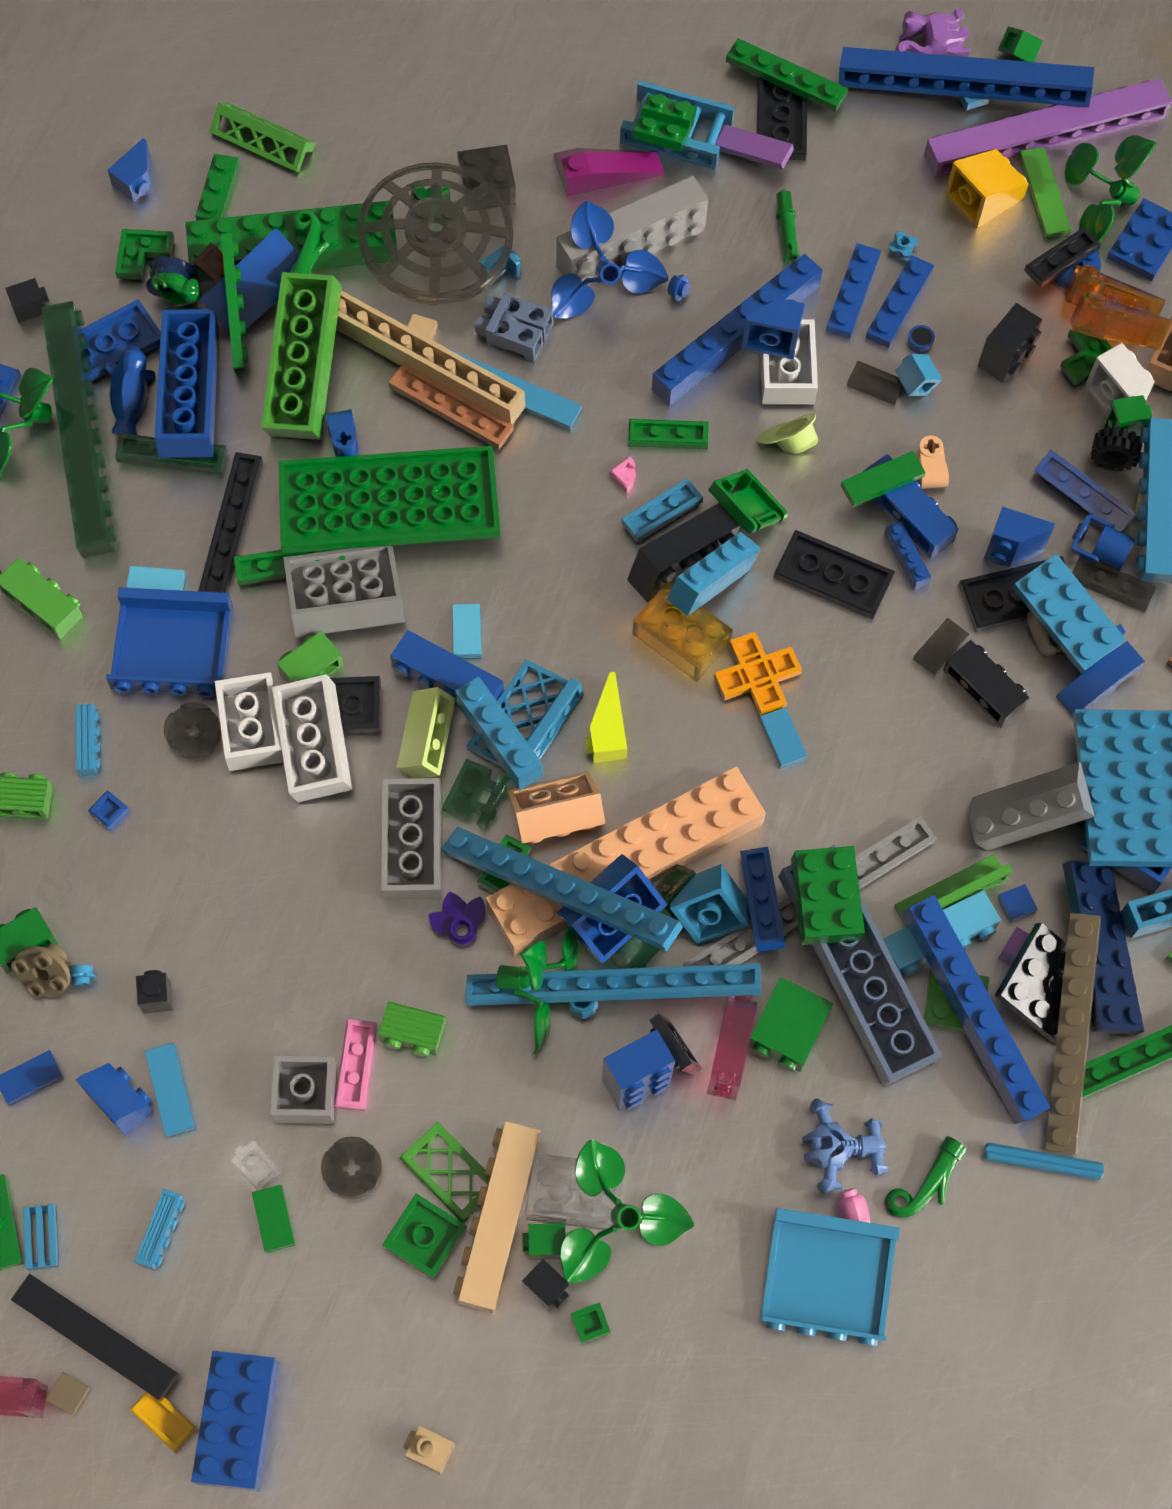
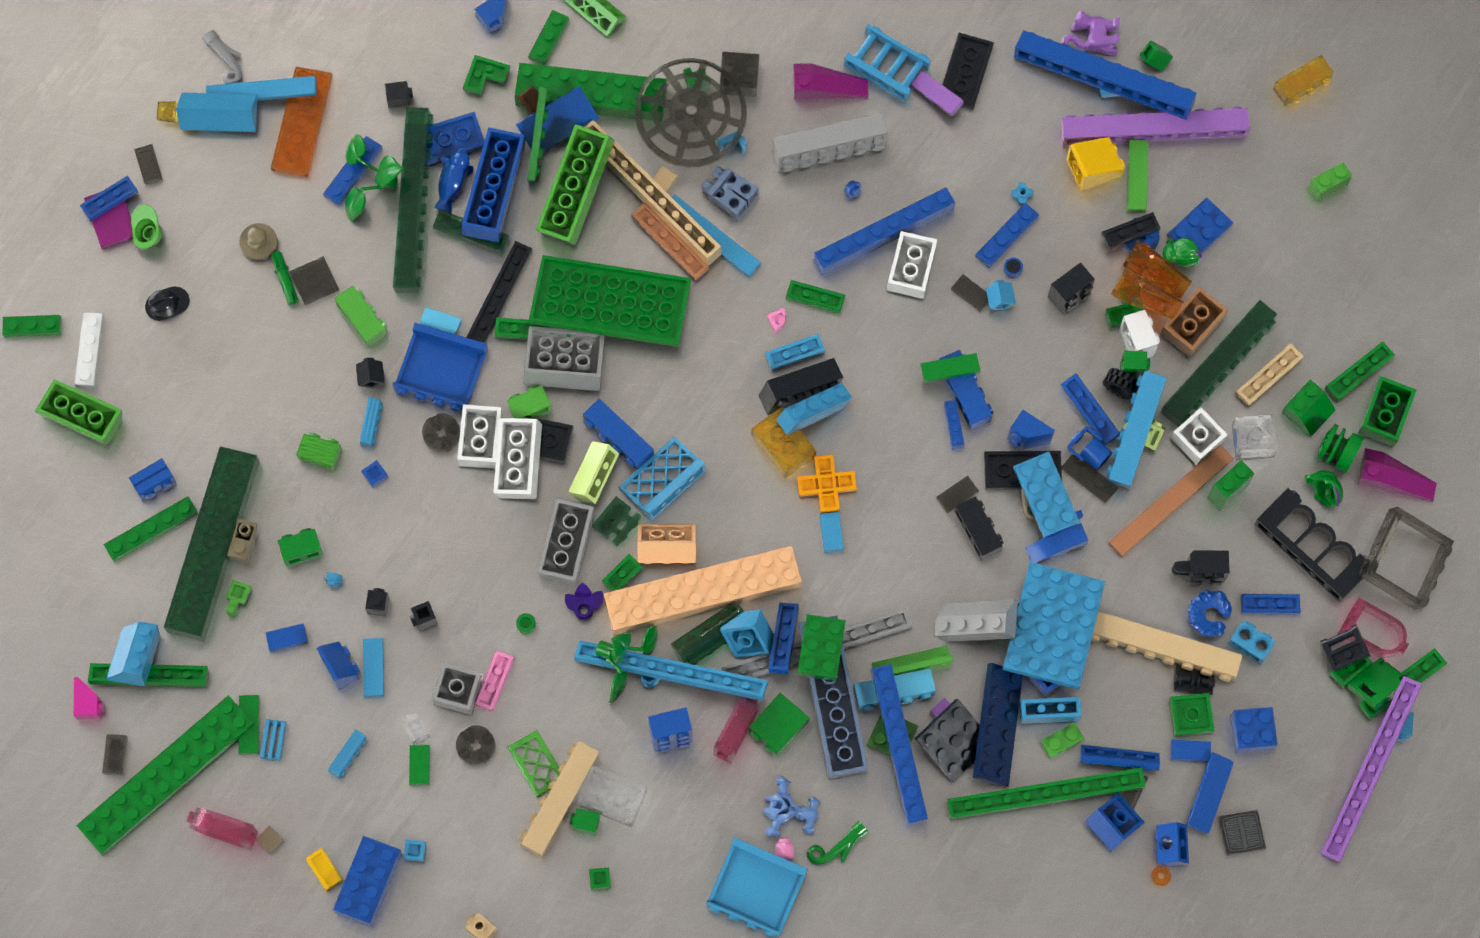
camera: 15 degrees right, 5 degrees up
dark tan plate [11,944,71,998] -> none
black tile [11,1273,180,1401] -> none
piece [146,256,201,306] -> none
green plant [289,210,330,274] -> none
blue piece [325,409,359,457] -> none
bright green brick [378,1001,446,1058] -> none
green plate [382,1193,467,1280] -> none
dark azure plate [441,826,683,952] -> none
medium azure tile [453,604,481,658] -> none
dark azure brick [455,676,543,791] -> none
black brick [522,1259,570,1312] -> none
blue plant [551,201,668,318] -> none
blue brick [557,854,667,964] -> none
green plant [560,1139,694,1283] -> none
neon yellow slope [585,672,627,763] -> none
green plate [632,94,697,152] -> none
black plate [649,1013,702,1075] -> none
green container [708,469,788,534] -> none
green plate [726,38,848,112] -> none
blue slope [741,298,805,359] -> none
yellowish green piece [757,413,818,454] -> none
black tile [773,530,895,619] -> none
green axle [776,189,800,263] -> none
blue plate [826,243,881,339] -> none
light nougat piece [916,435,949,489] -> none
dark azure axle [984,1143,1104,1180] -> none
blue tile [998,884,1038,923] -> none
dark tan plate [1045,913,1101,1154] -> none
green plant [1065,135,1157,243] -> none
none -> black brick [356,357,385,389]
none -> dark azure plate [403,839,426,862]
none -> black brick [410,601,438,631]
none -> green tile [516,613,536,634]
none -> green hair [1162,237,1202,267]

